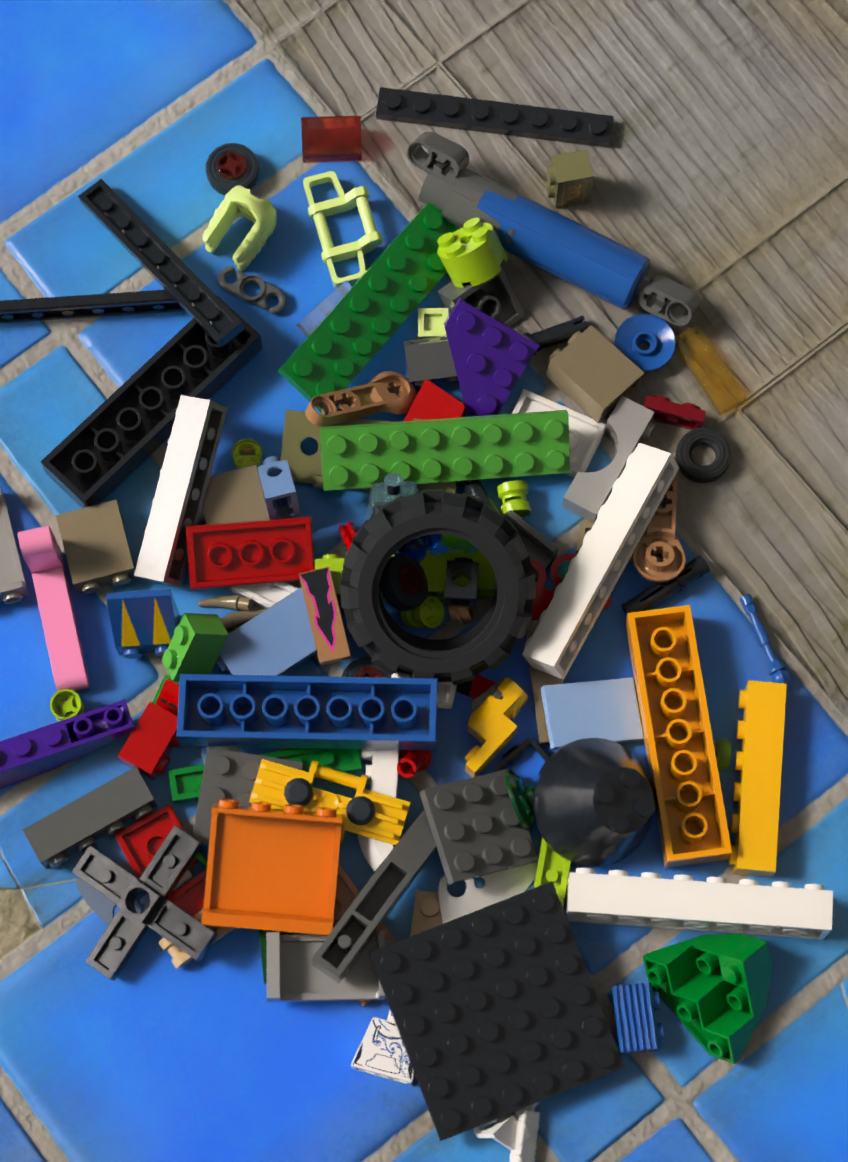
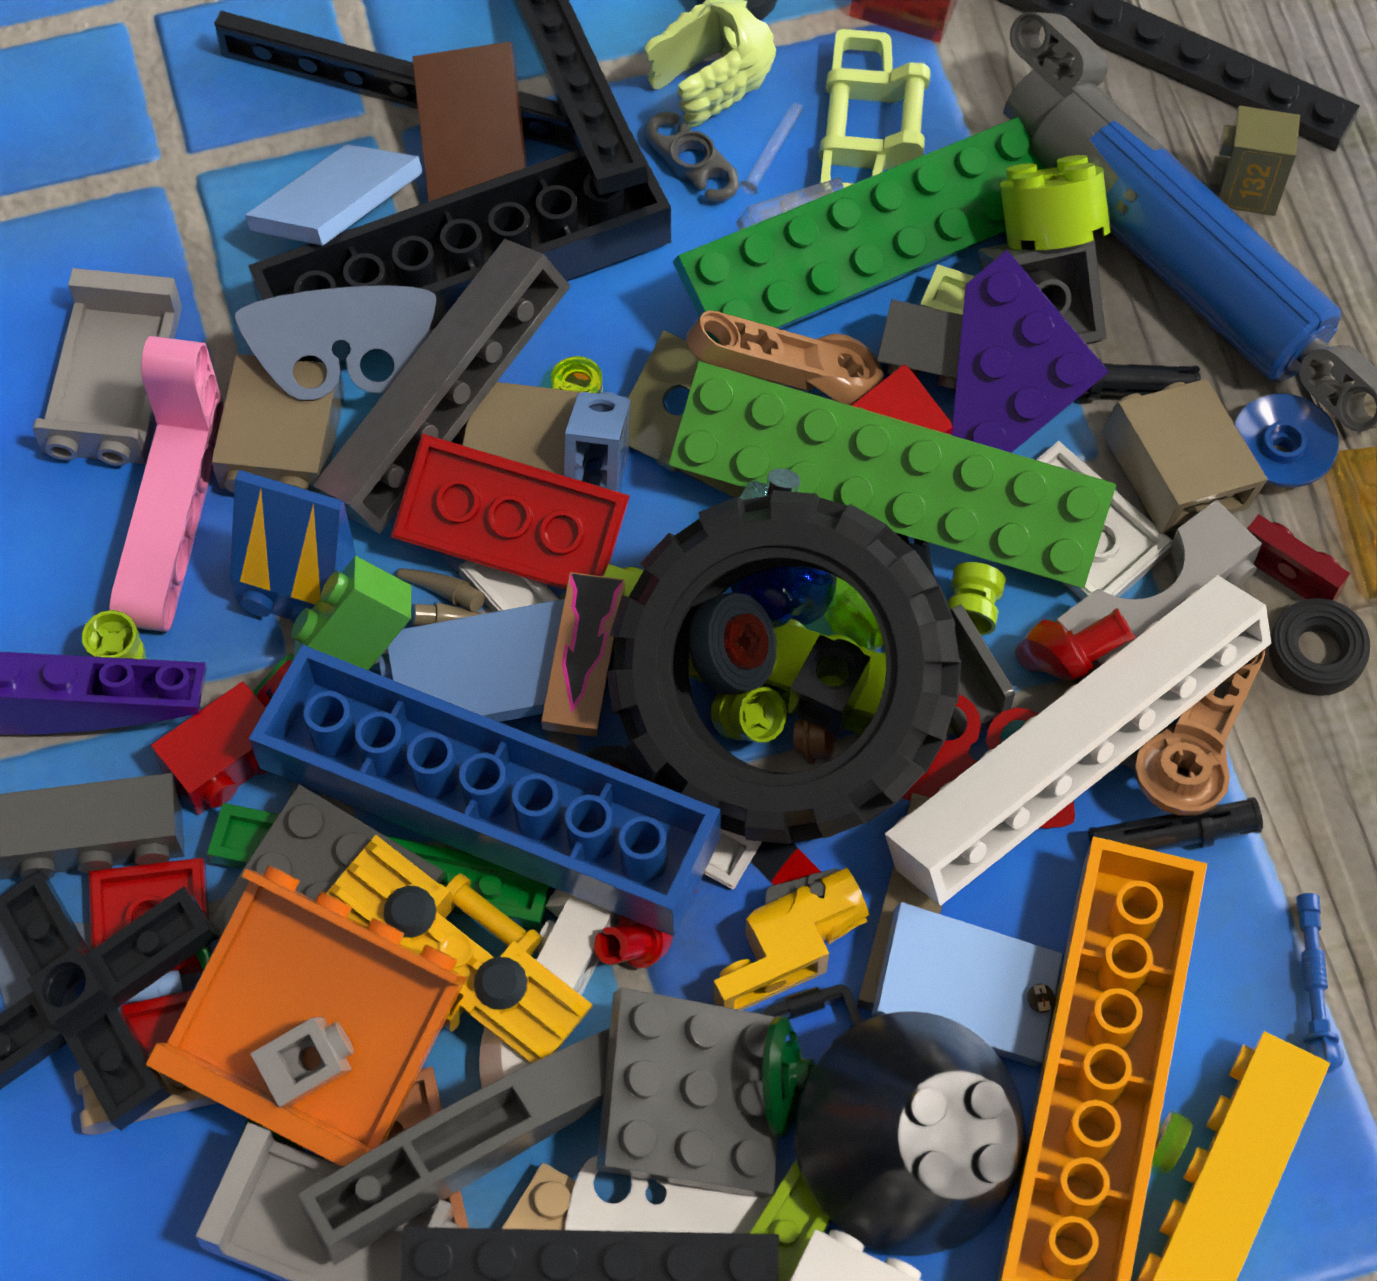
camera: 20 degrees right, 10 degrees down
none -> sand blue piece [235,286,436,400]
none -> light blue tile [245,144,423,246]
none -> light grey brick [250,1017,354,1107]
none -> reddish brown tile [412,41,527,201]
none -> clear piece [740,103,802,195]
none -> red arm [1015,608,1135,681]
none -> black piece [1027,984,1055,1013]

